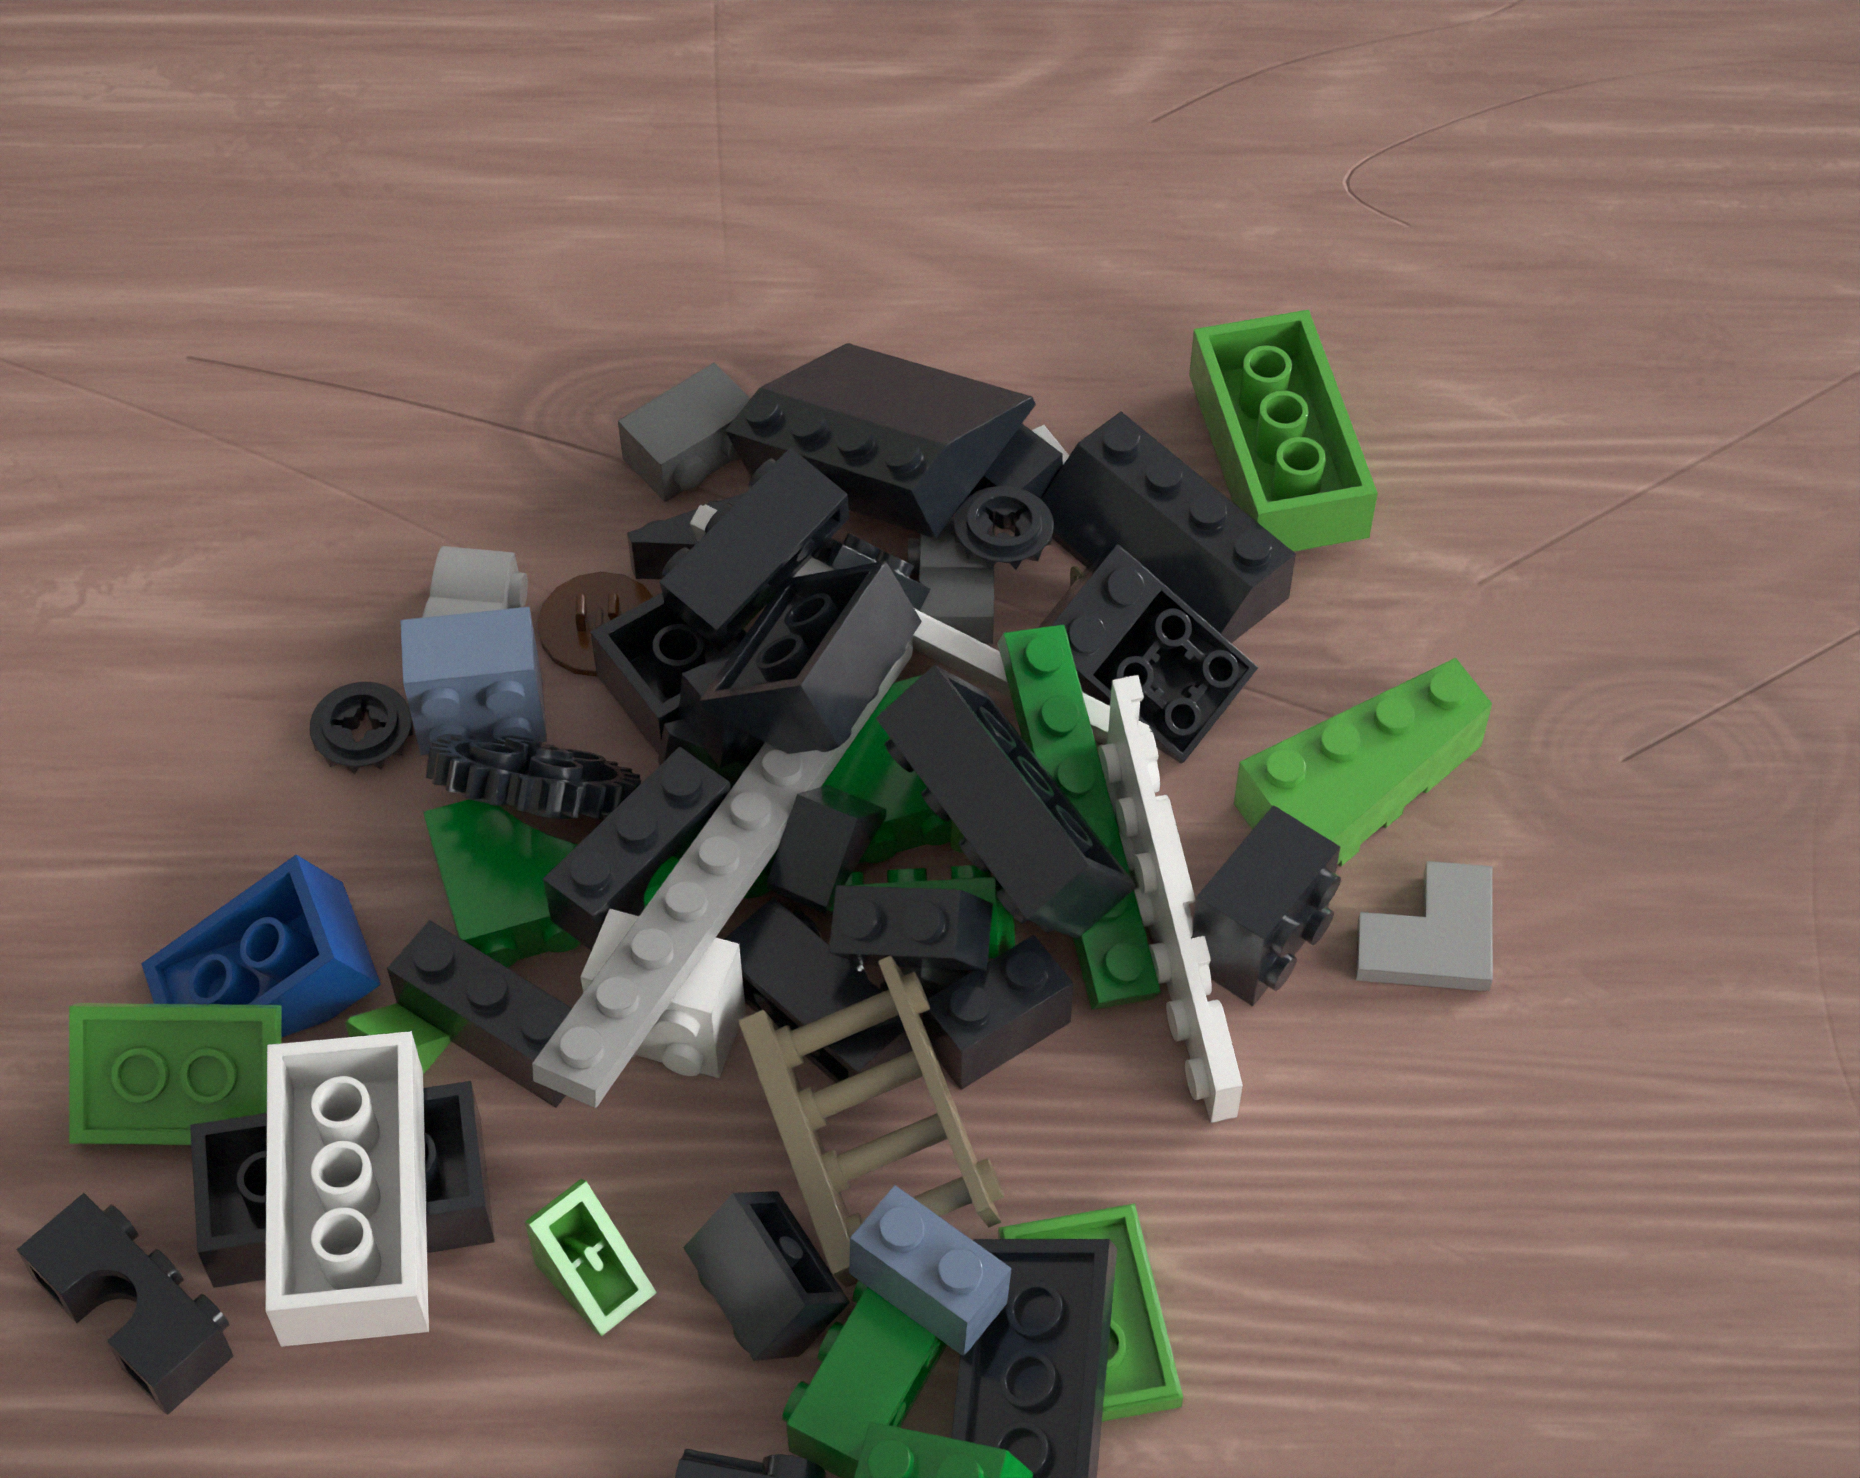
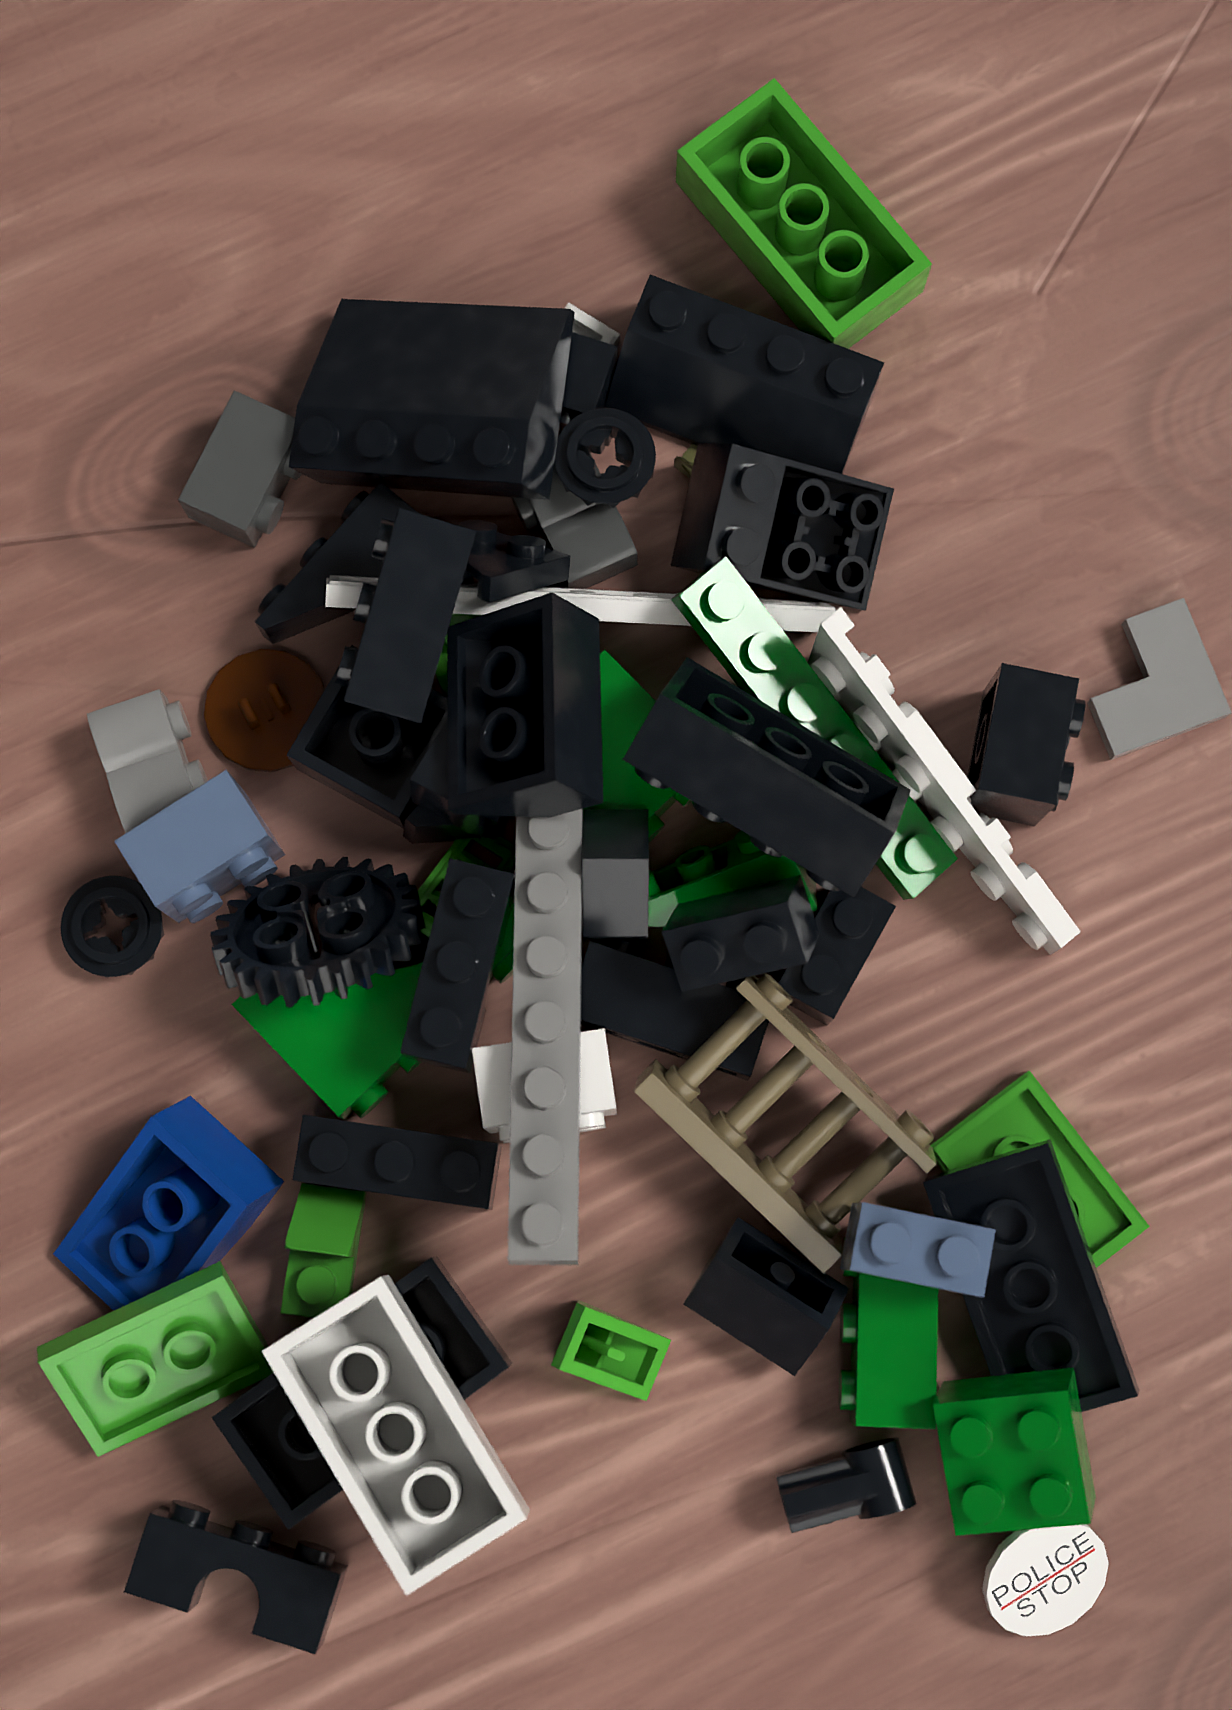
camera: 25 degrees left, 25 degrees up
bright green wedge [1234,658,1492,867] -> none

